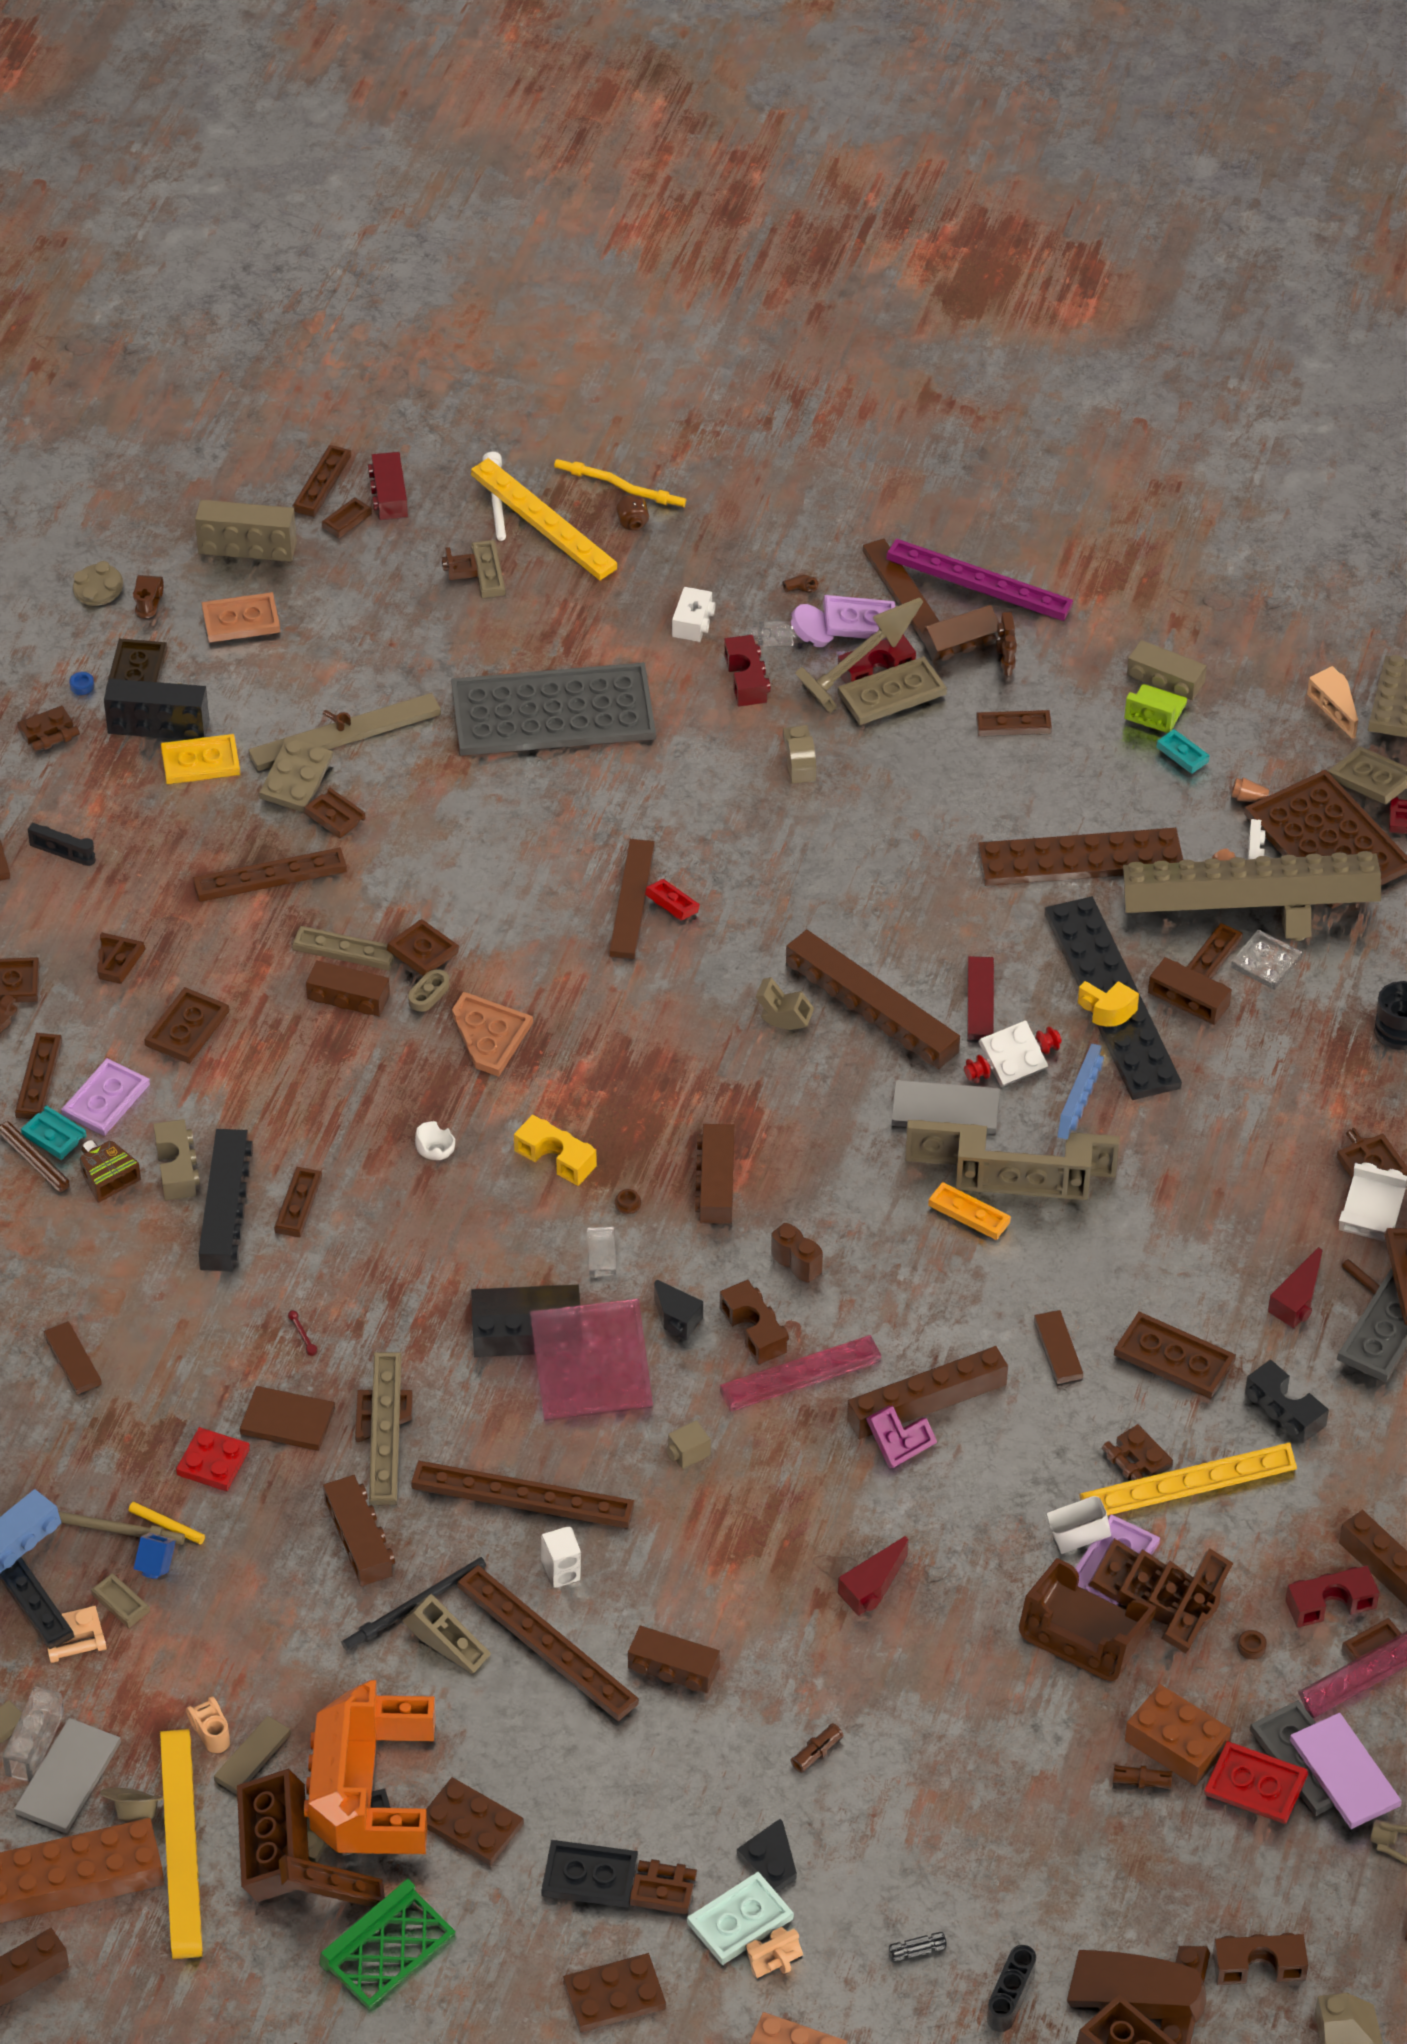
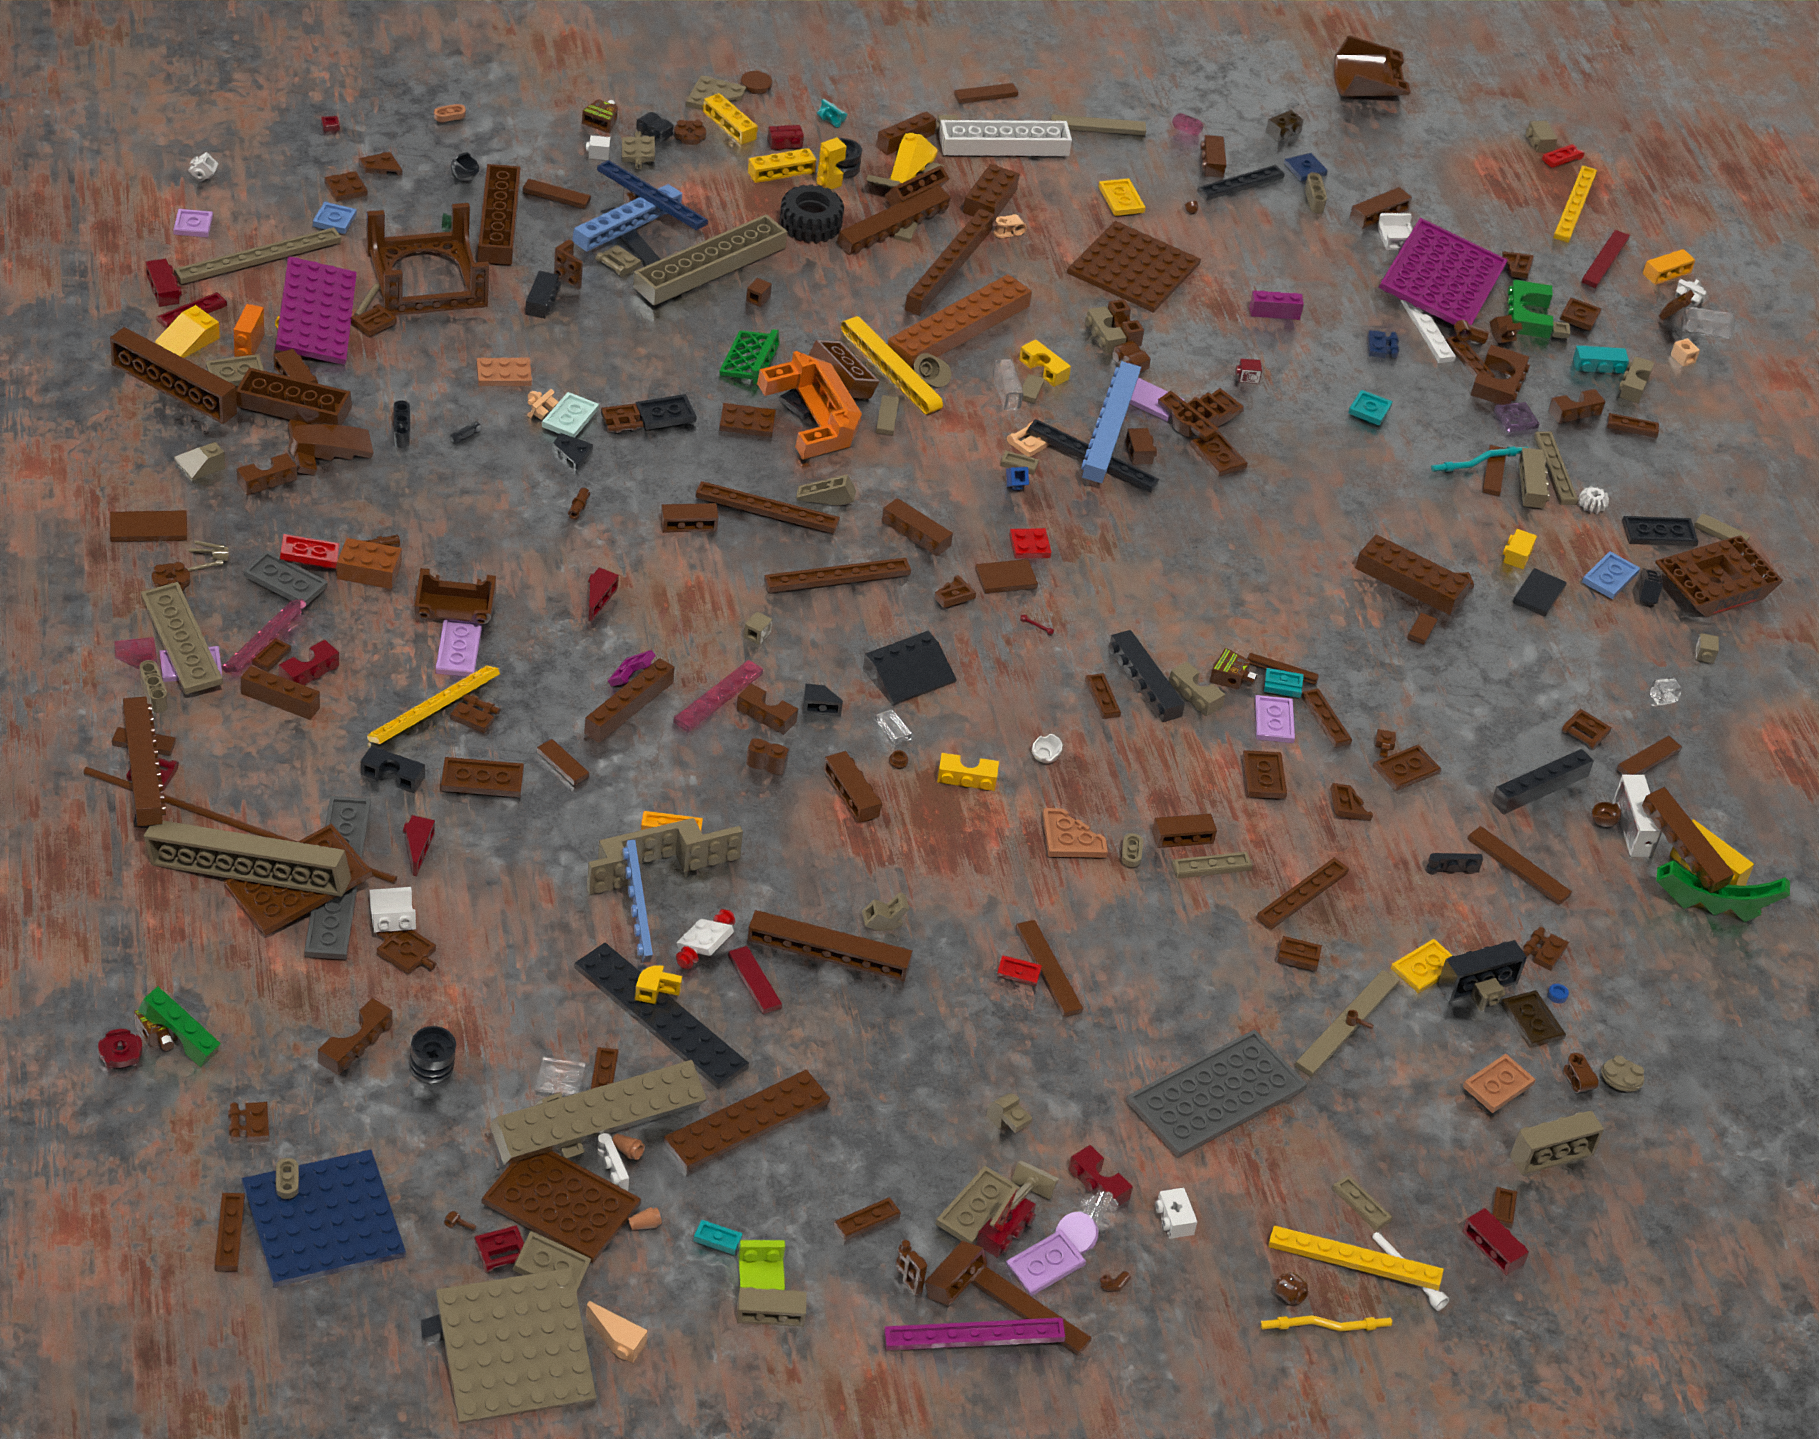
camera: 145 degrees right, 5 degrees down
light grey tile [14,1718,121,1834] -> none
reddish brown tile [44,1321,102,1395] -> none
dark tan bar [58,1511,185,1545] -> none
yellow bar [128,1502,205,1545] -> none
light nougat piece [186,1696,231,1753] -> none
dark tan plate [259,737,333,813] -> none
reddish brown tile [279,1855,385,1908] -> none
reddish brown tile [292,445,351,517] -> none
black bar [341,1557,486,1651] -> none
dark tan tile [369,1352,402,1505] -> none
reddish brown plate [387,919,459,976] -> none
reddish brown bracket [442,547,478,580] -> none
clear pink plate [530,1299,653,1421] -> none
white piece [541,1527,581,1588] -> none
reddish brown plate [563,1953,666,2033] -> none
light grey tile [891,1080,1000,1134] -> none
white piece [1045,1496,1111,1554] -> none
reddish brown slope [1088,1538,1233,1653] -> none
reddish brown brick [1148,957,1232,1025] -> none
reddish brown tile [1237,1630,1267,1659] -> none
lavender tile [1290,1713,1402,1829] -> none

